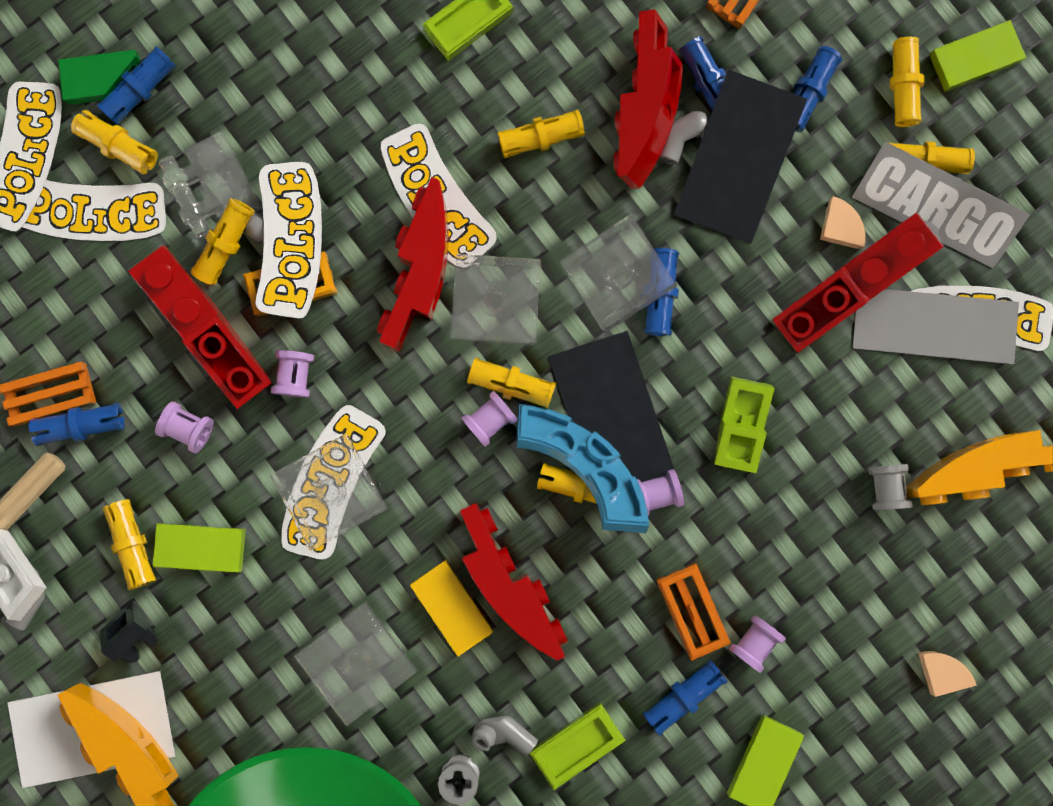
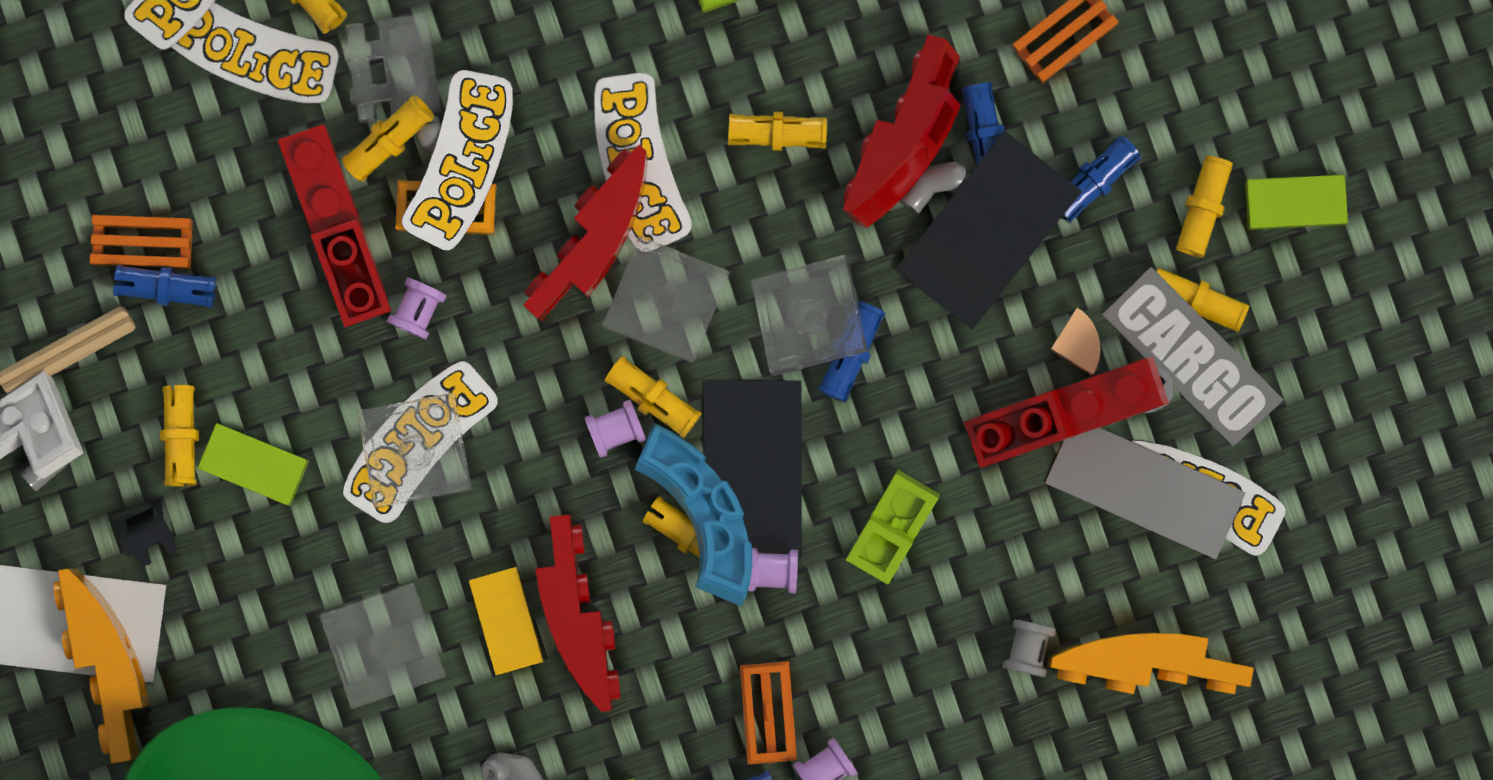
camera: 20 degrees right, 0 degrees up
lavender bush [155,401,214,454] -> none

